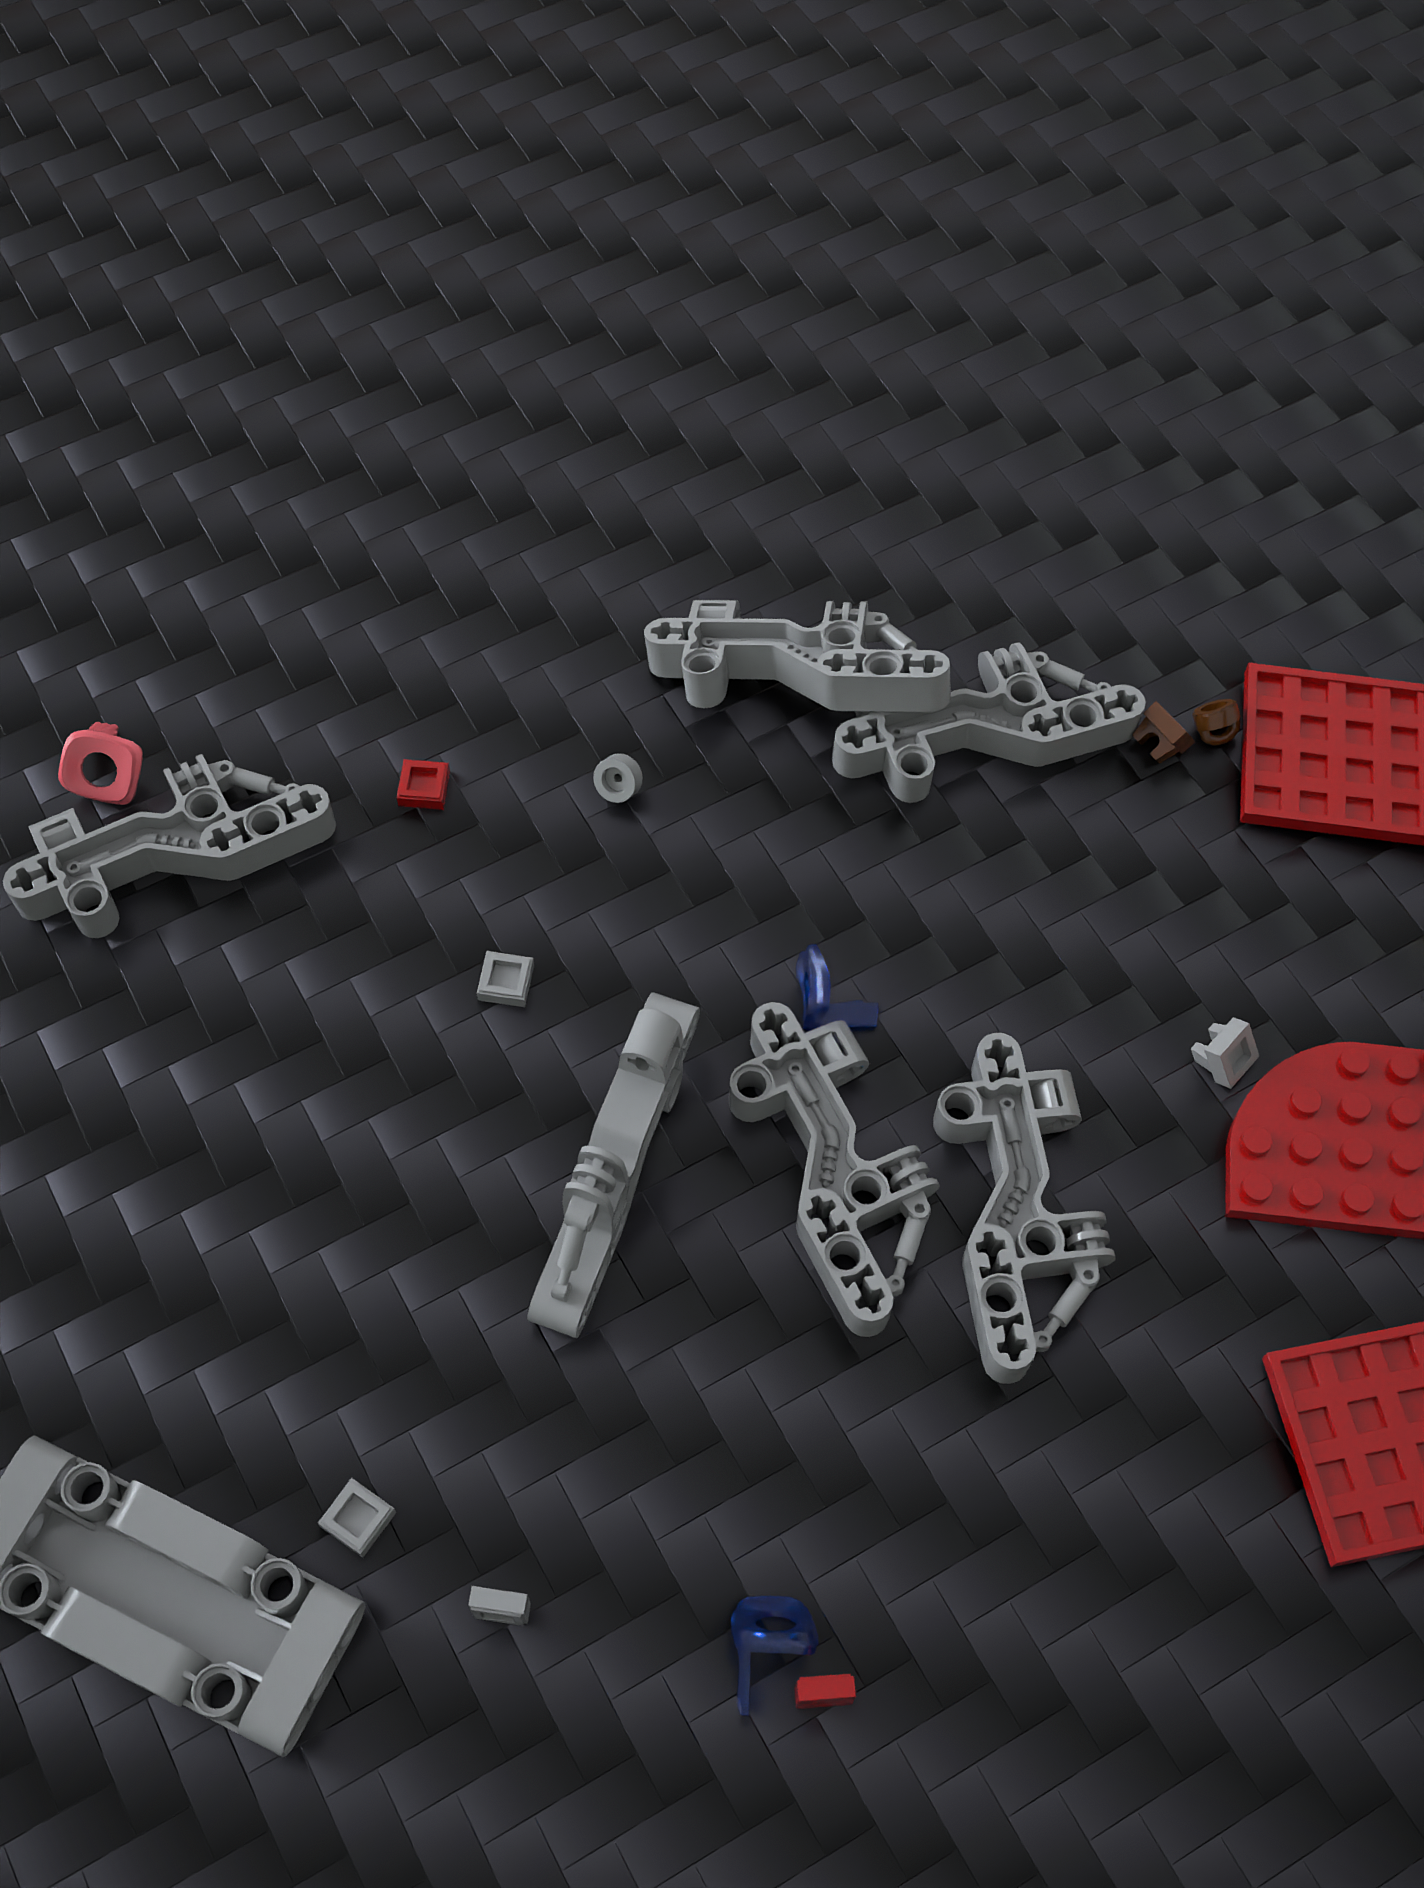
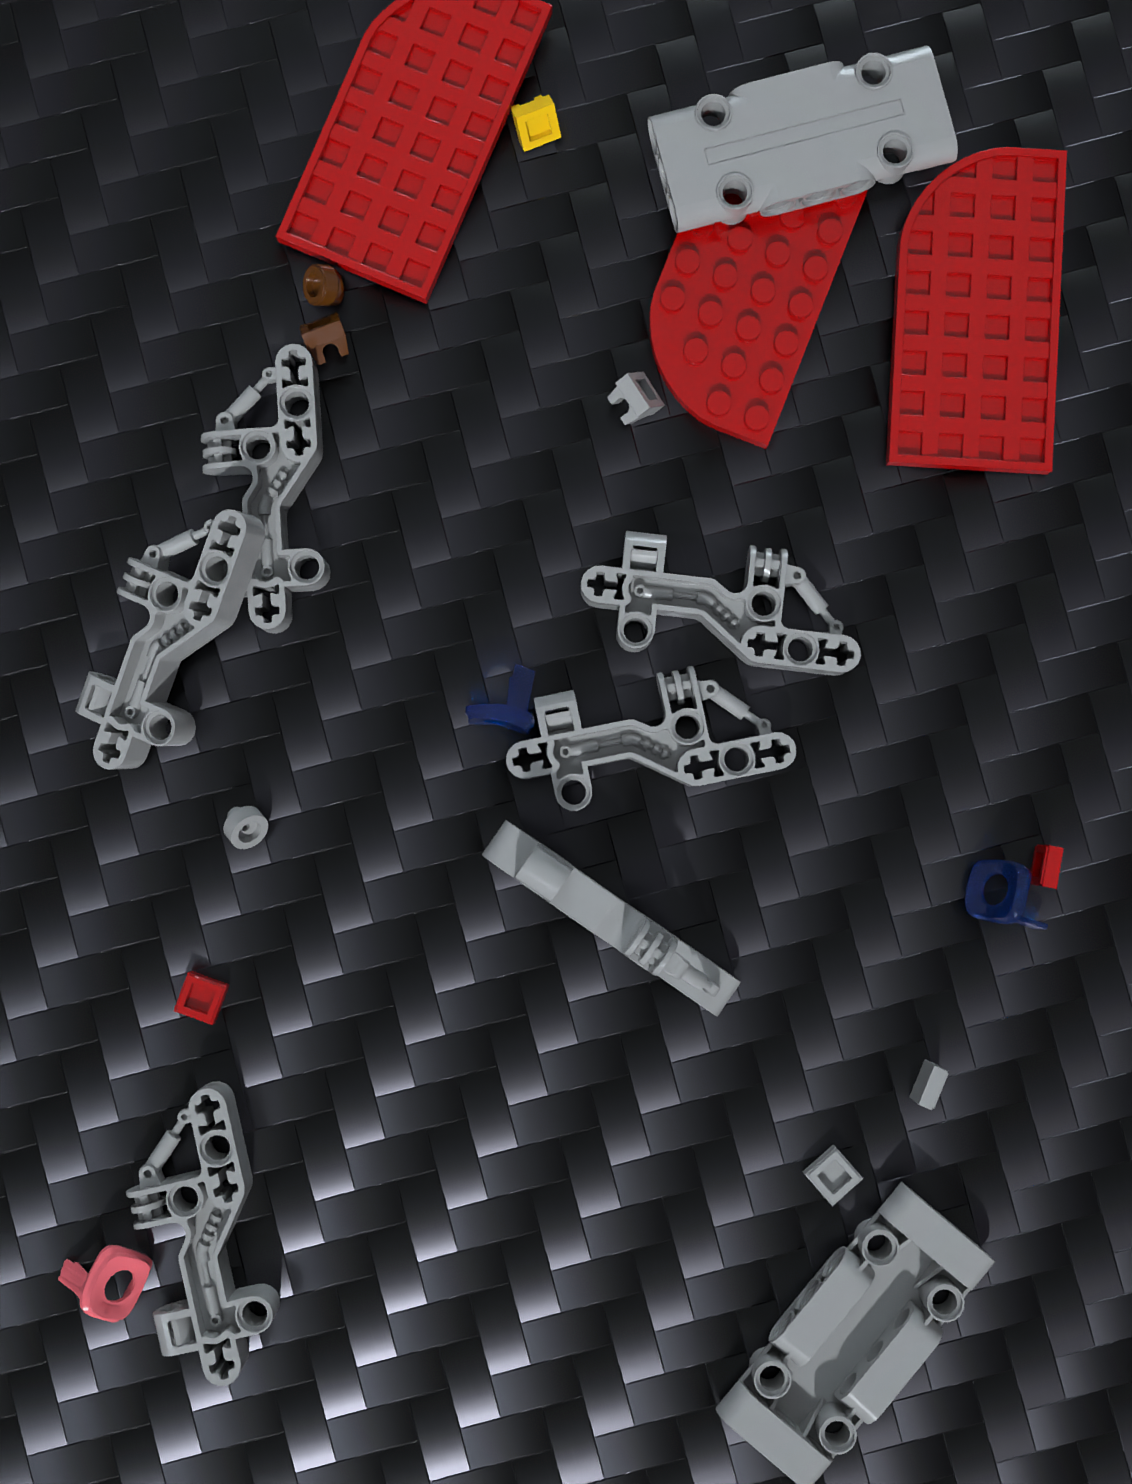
camera: 80 degrees left, 25 degrees up
light grey tile [477,951,534,1007] -> none

